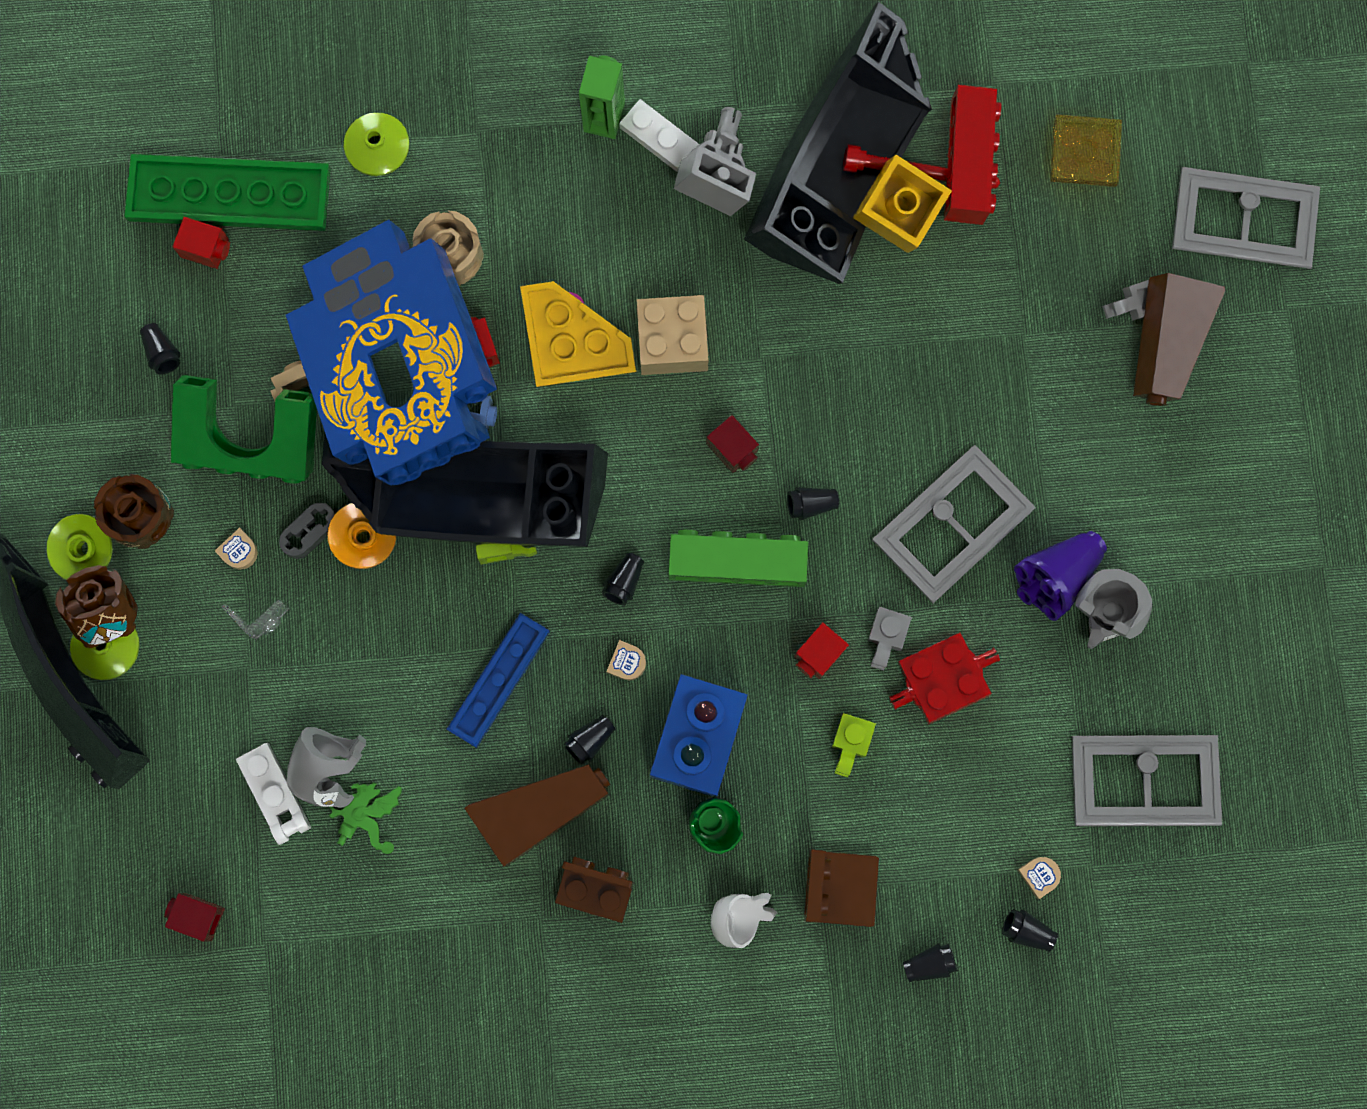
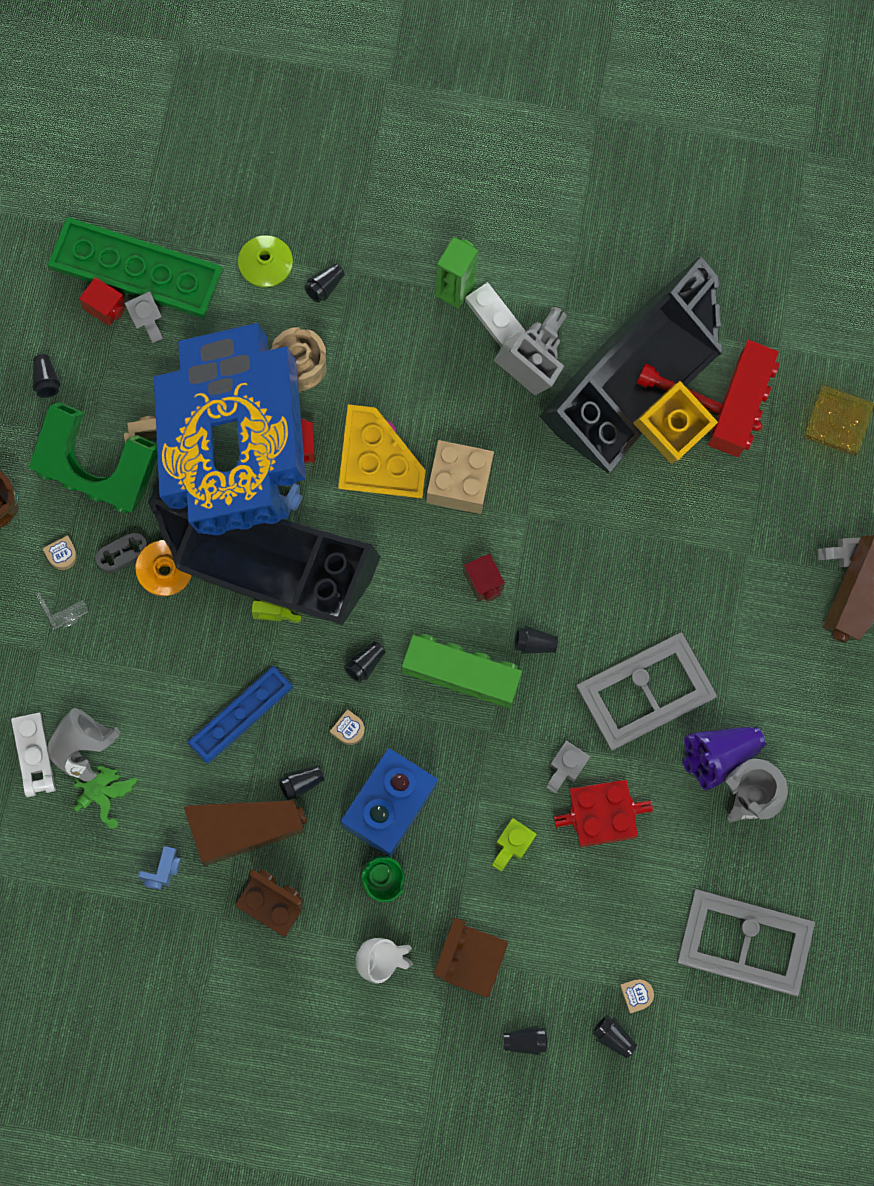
camera: 10 degrees right, 5 degrees down
red brick [794,623,849,679] -> none
none -> light grey plate [124,292,163,343]
none -> medium blue bracket [138,846,181,890]
none -> black cone [304,264,345,303]

